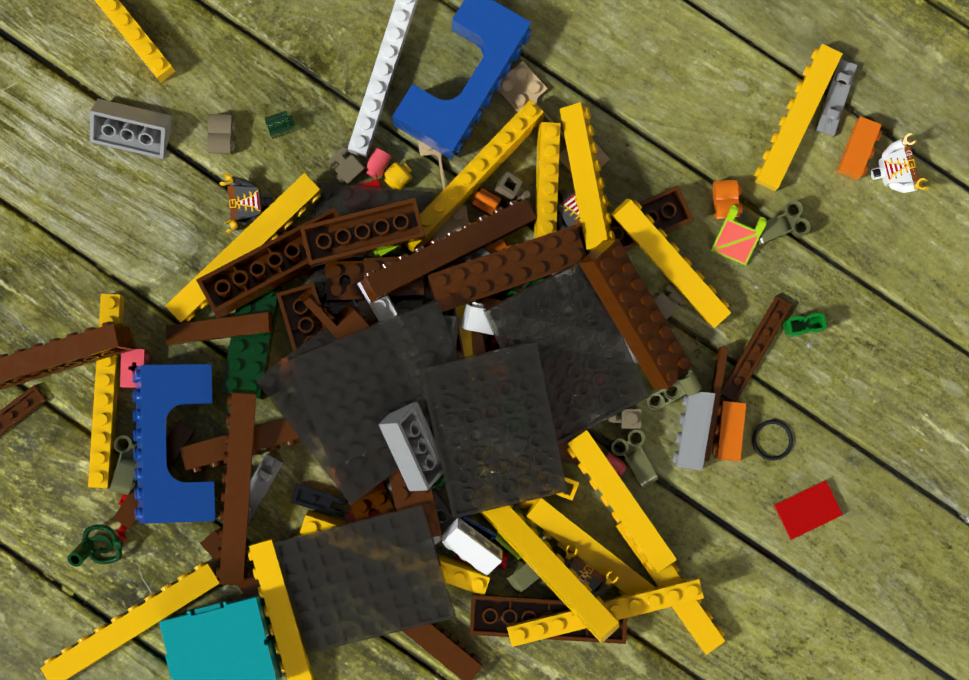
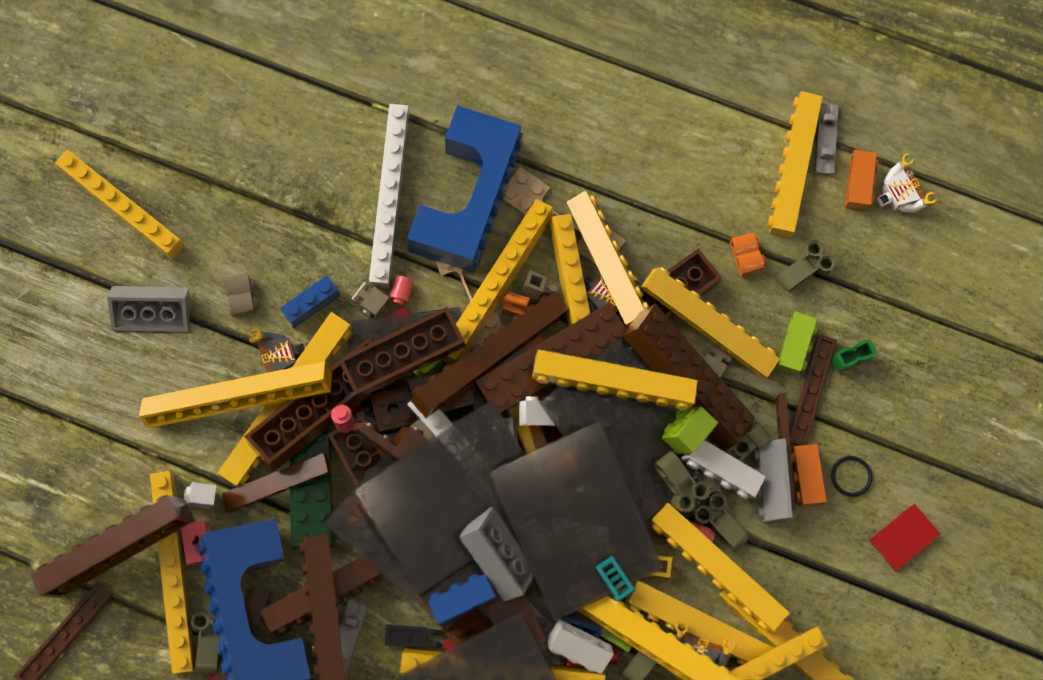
camera: 10 degrees left, 10 degrees down
clear green brick [265,111,296,139] -> none
yellow head [384,162,412,190] -> none
coral flag [711,205,767,266] -> none
none -> yellow brick [139,361,332,428]
none -> white brick [184,482,216,510]
none -> blue brick [280,275,340,328]
none -> coral brick [331,405,355,433]
none -> blue brick [428,573,496,626]
none -> yellow brick [532,350,697,410]
none -> teal slope [595,556,635,602]
none -> olive piece [654,452,710,512]
none -> lime brick [661,406,718,454]
none -> white brick [682,440,766,499]
none -> lime brick [775,311,818,376]

